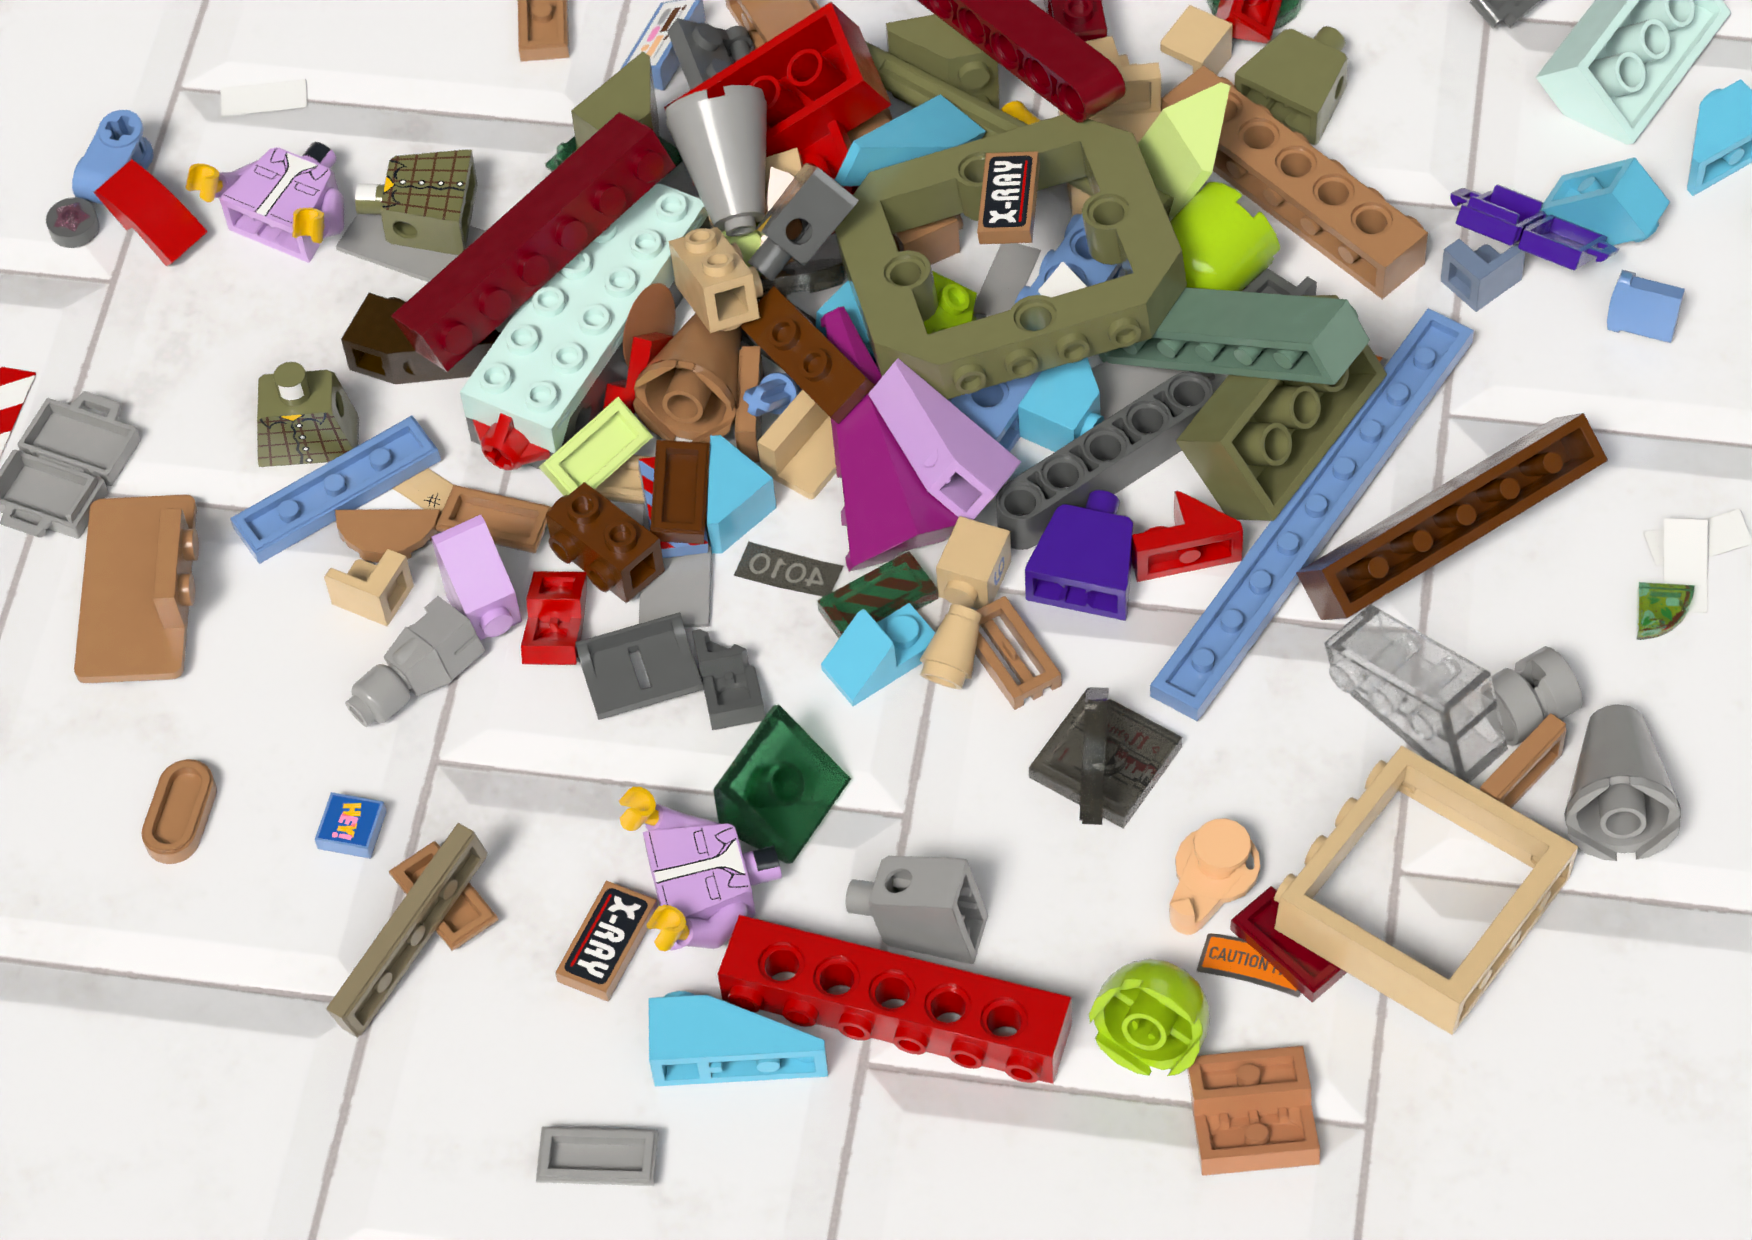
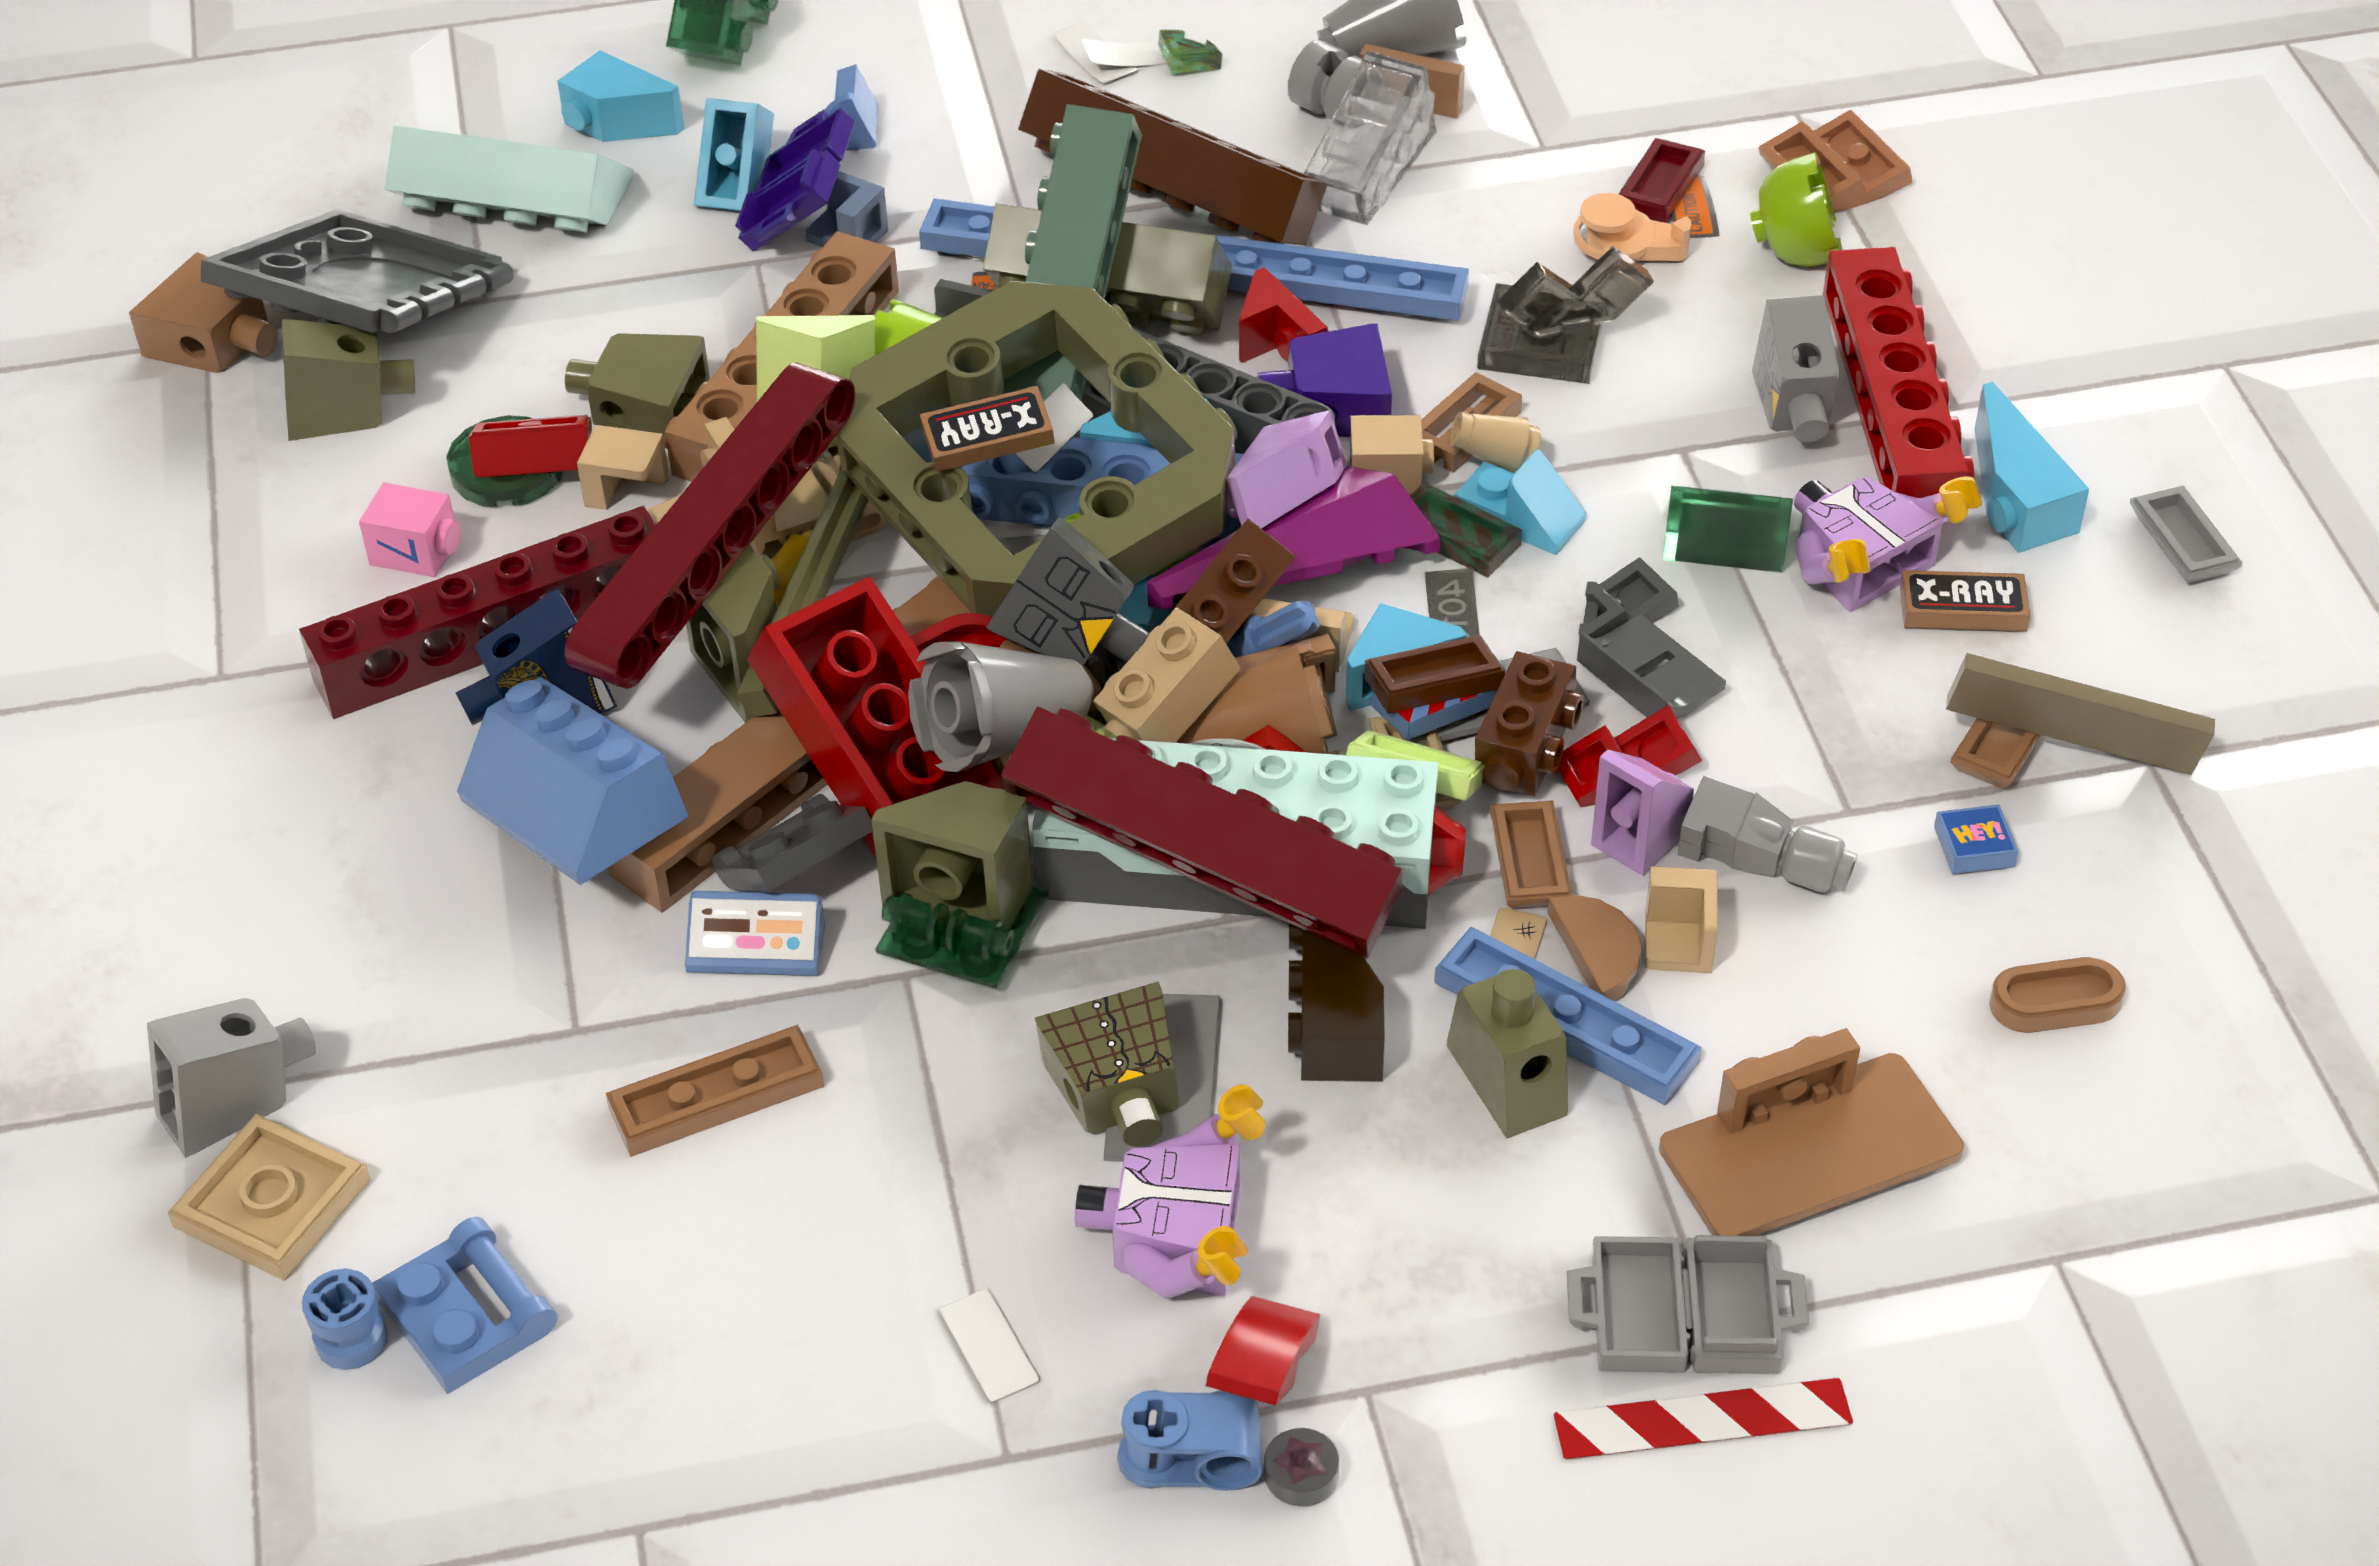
camera: 115 degrees left, 10 degrees down
medium azure slope [835,94,986,186] -> none
tan window [1274,745,1578,1035] -> none

